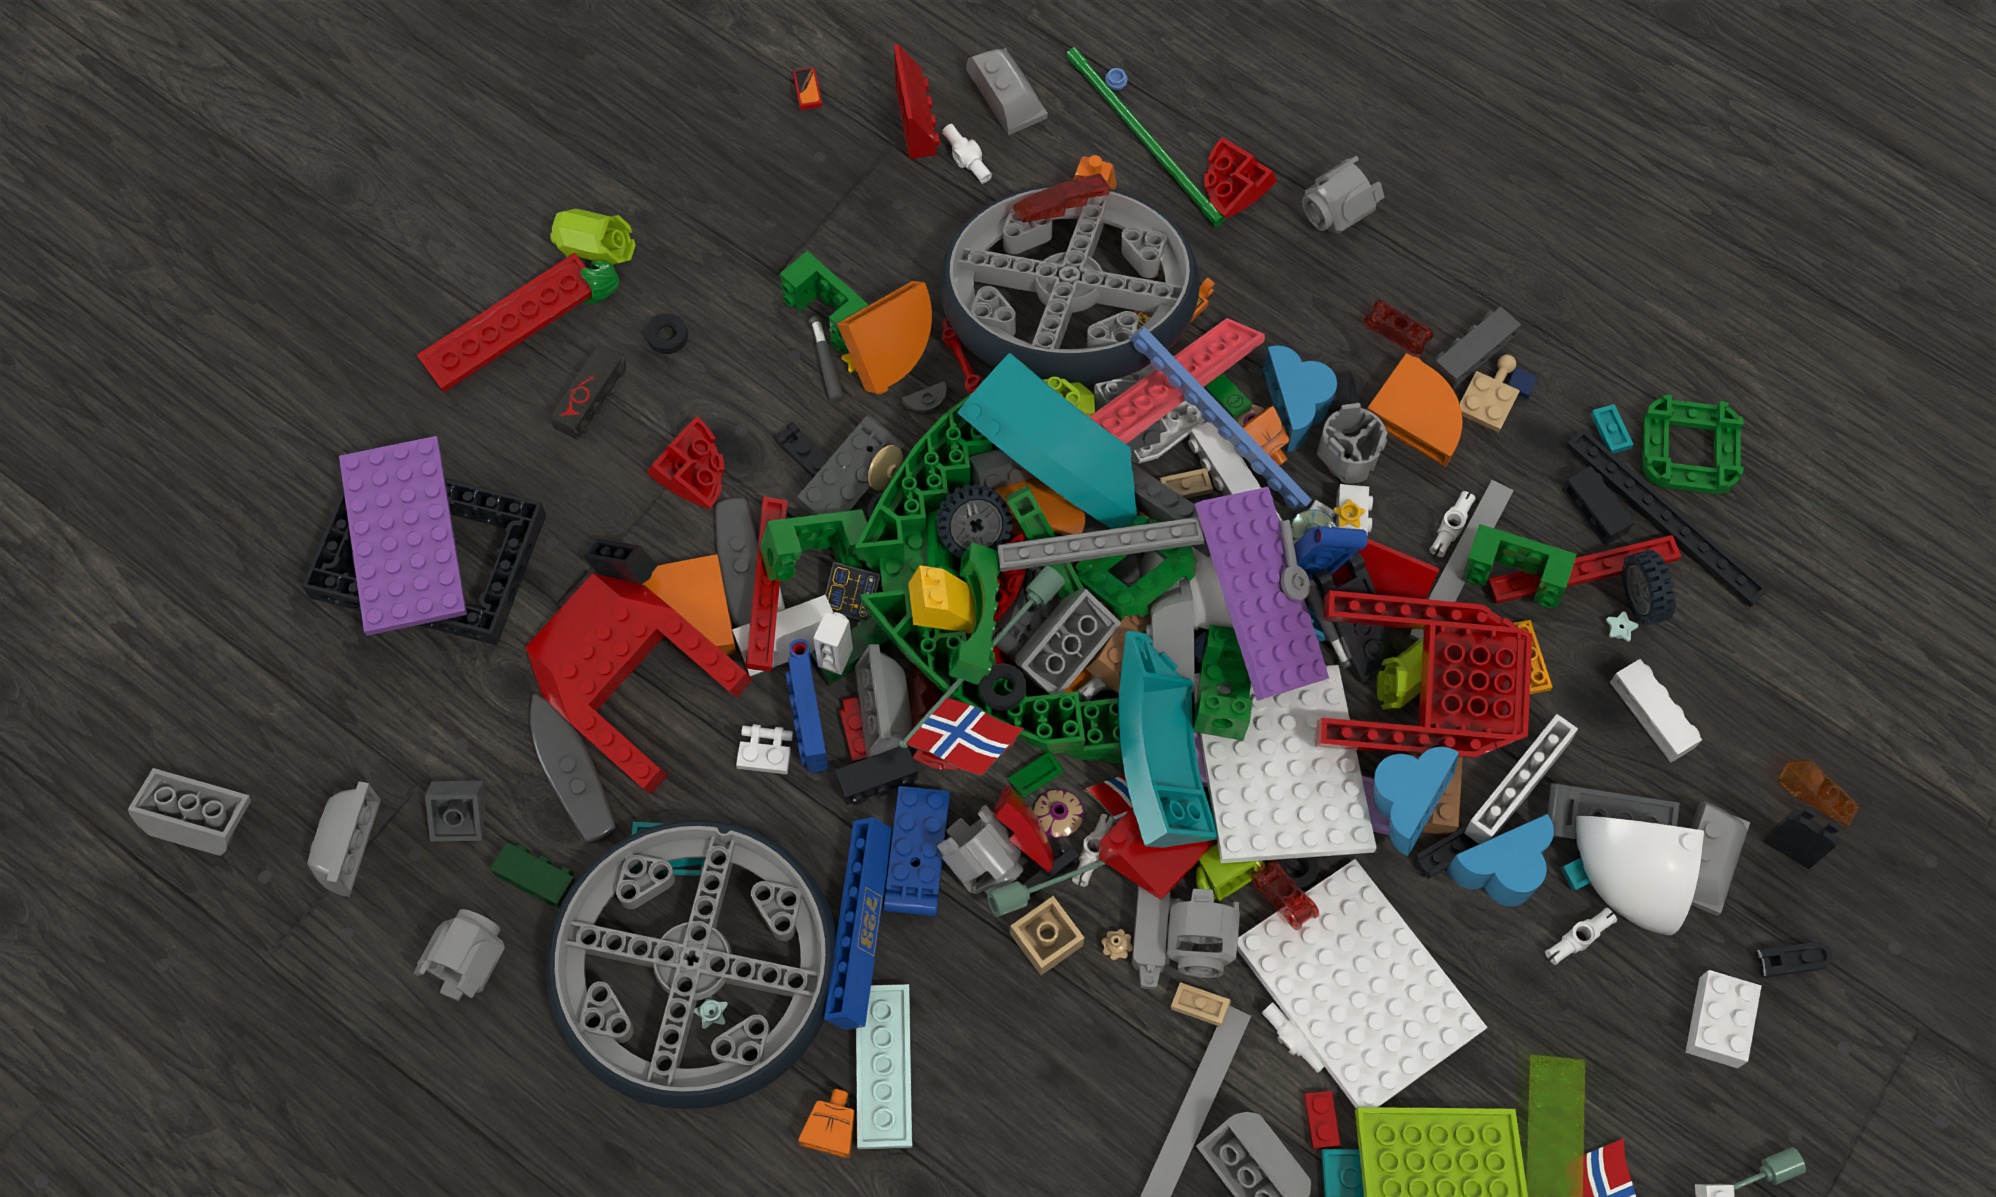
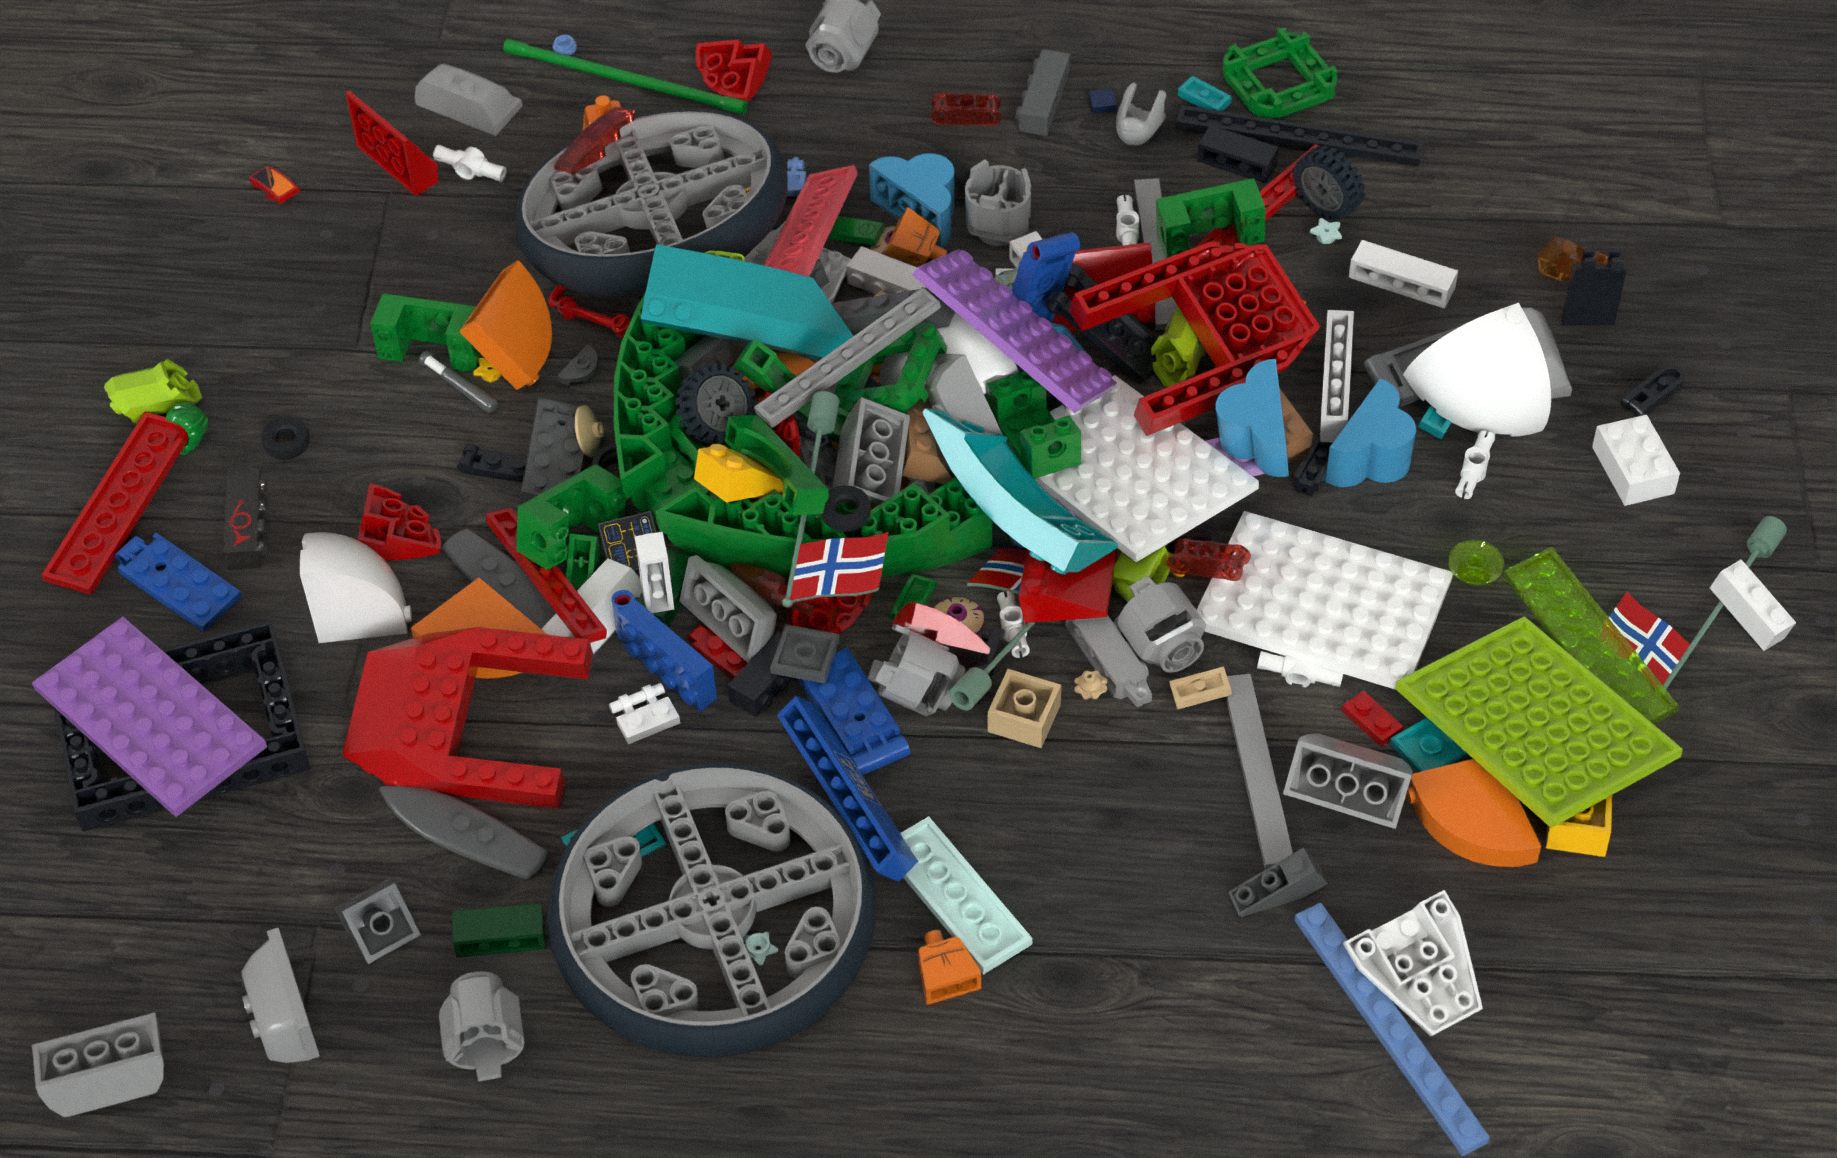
camera: 30 degrees left, 15 degrees down
black brick [583,539,658,584] -> none
medium blue plate [1129,327,1312,510] -> none
light grey piece [1280,520,1310,601] -> none
dark grey piece [1306,578,1351,668] -> none
orange brick [1367,353,1462,467] -> none
tan plate [1460,354,1520,433] -> none
none -> blue hinge [115,533,242,633]
none -> white brick [300,532,412,643]
none -> green slope [566,533,601,589]
none -> dark grey tile [770,624,840,684]
none -> medium blue plate [787,157,807,196]
none -> light grey hair [1116,83,1166,146]
none -> clear neon green dish [1448,540,1504,585]

